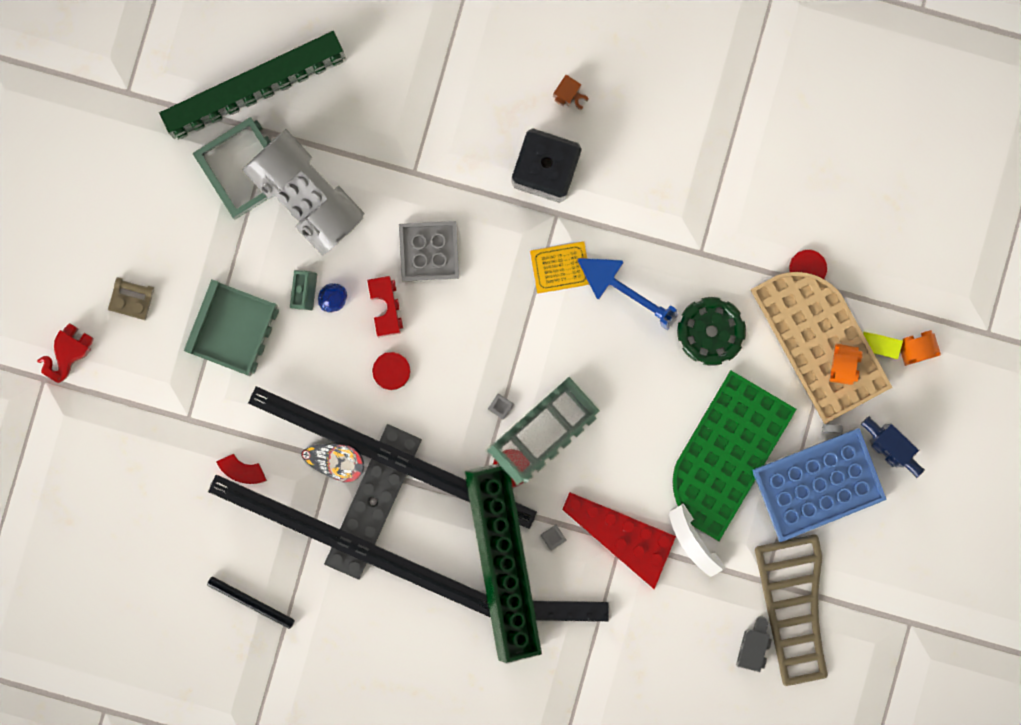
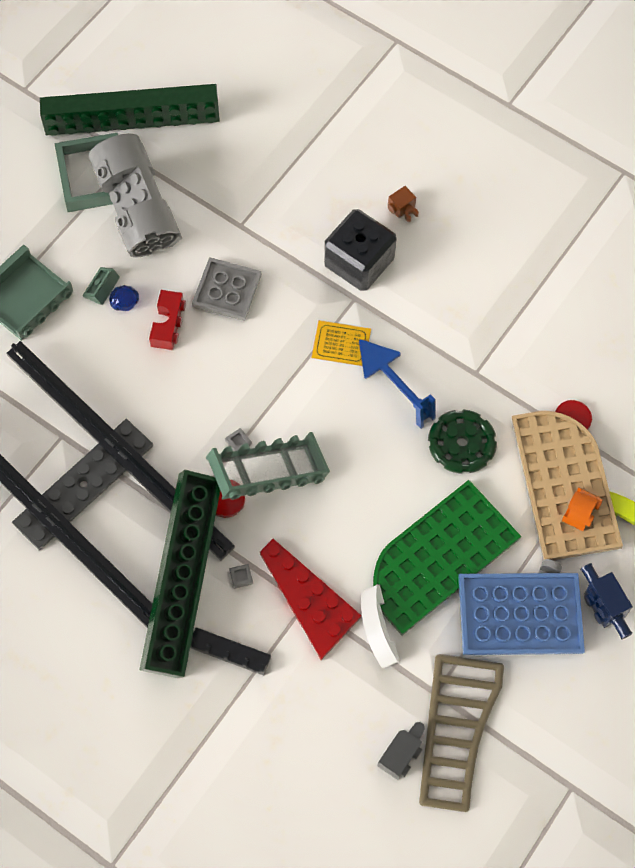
camera: 25 degrees right, 20 degrees down
shield [301,444,364,483] -> none
red tile [372,352,411,390] -> none

